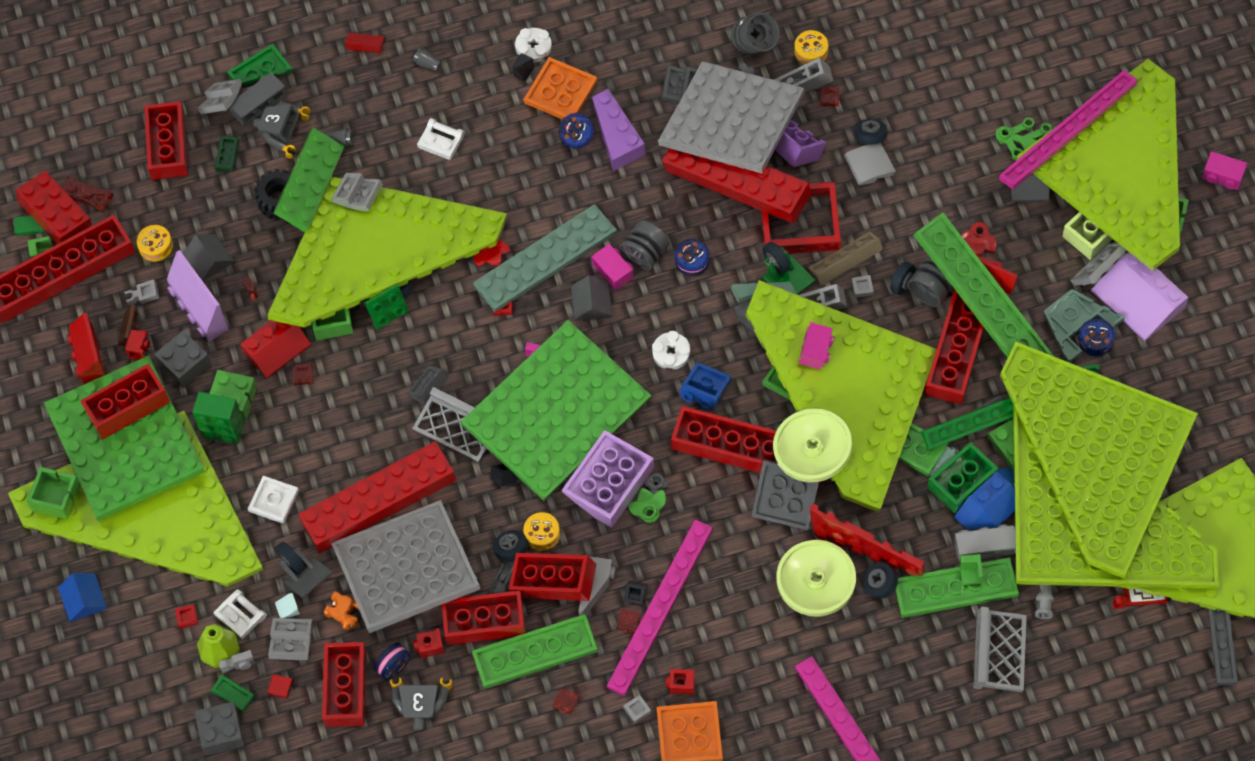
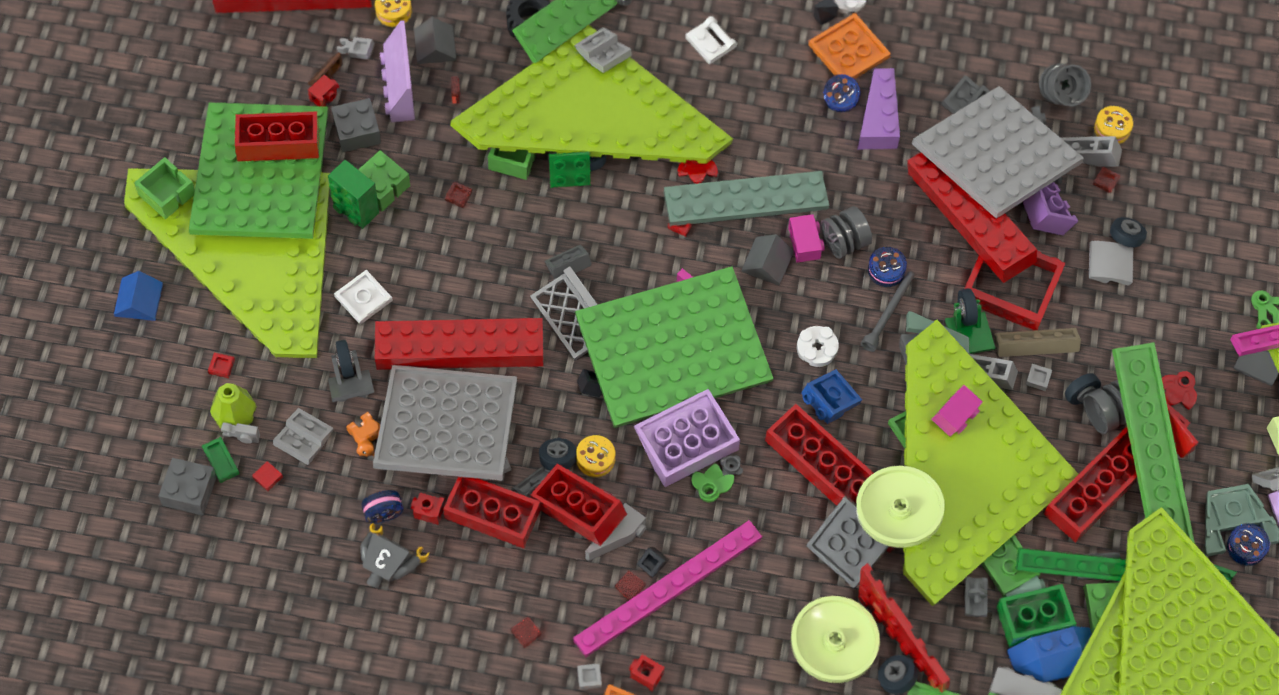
camera: 20 degrees right, 0 degrees up
red slope [67,312,105,384] -> none
white plate [213,589,267,639] -> none
red slope [240,320,311,379] -> none
light aqua slope [275,593,300,618] -> none
red brick [322,642,367,727] -> none
bright green plate [472,614,598,689] -> none
none -> dark grey piece [861,271,915,352]
none -> dark grey hips [965,577,987,617]

